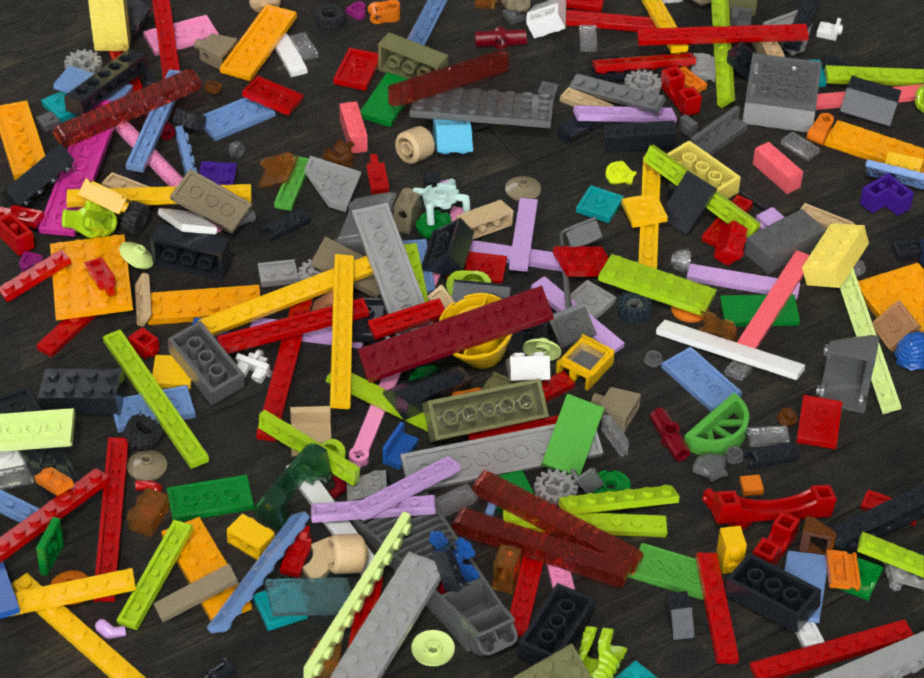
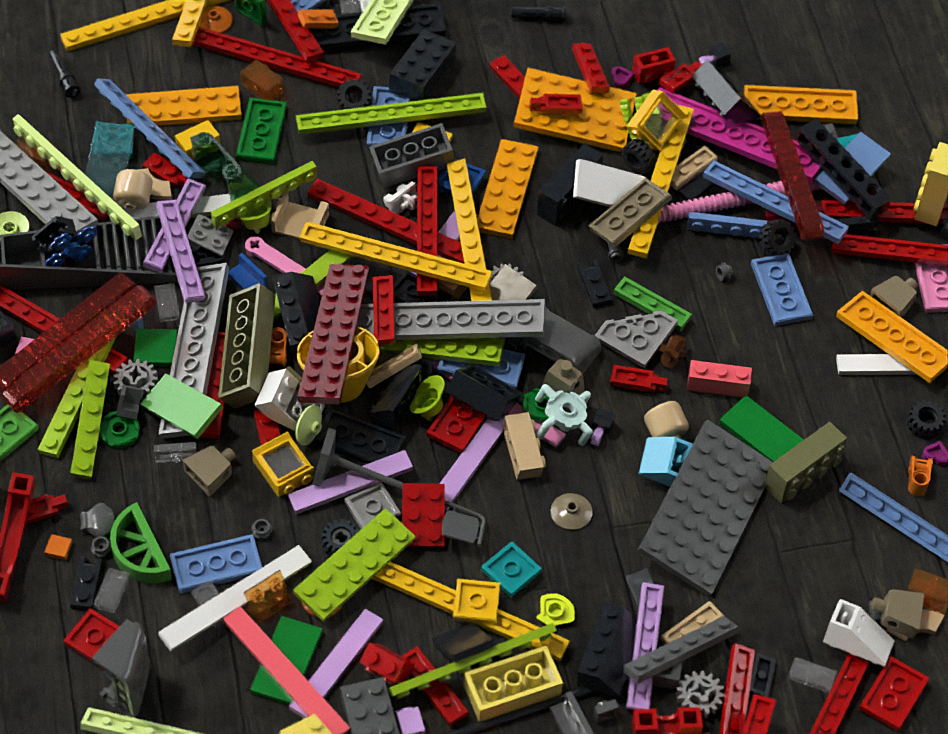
camera: 110 degrees right, 10 degrees up
light grey gear [64,49,102,73] -> none
lavender arm [95,619,126,639] -> none
lime plate [117,520,194,630] -> none
yellowish green dish [119,242,153,269] -> none
dark tan dish [127,450,167,481] -> none
red brick [128,327,159,359] -> none
tan tile [135,273,152,327] -> none
red arm [135,480,163,497] -> none
dark tan tile [153,564,239,622] -> none
dark purple plate [199,161,237,185] -> none
reddish brown tile [204,80,222,94] -> none
red plate [242,76,304,116] -> none
clear orange hinge [258,152,298,188] -> none
light grey plate [258,259,298,287] -> none
clear plate [290,32,317,60] -> none
red plate [333,47,378,91] -> none
clear red beam [388,50,509,106] -> none
dark red piece [475,27,527,49] -> none
clear orange brick [492,544,521,594] -> none
lavender tile [509,198,538,272] -> none
dark grey plate [538,81,559,100] -> none
dark red piece [650,407,691,462] -> none
clear cone [671,249,691,274] -> none
reddish brown tile [777,407,797,428] -> none

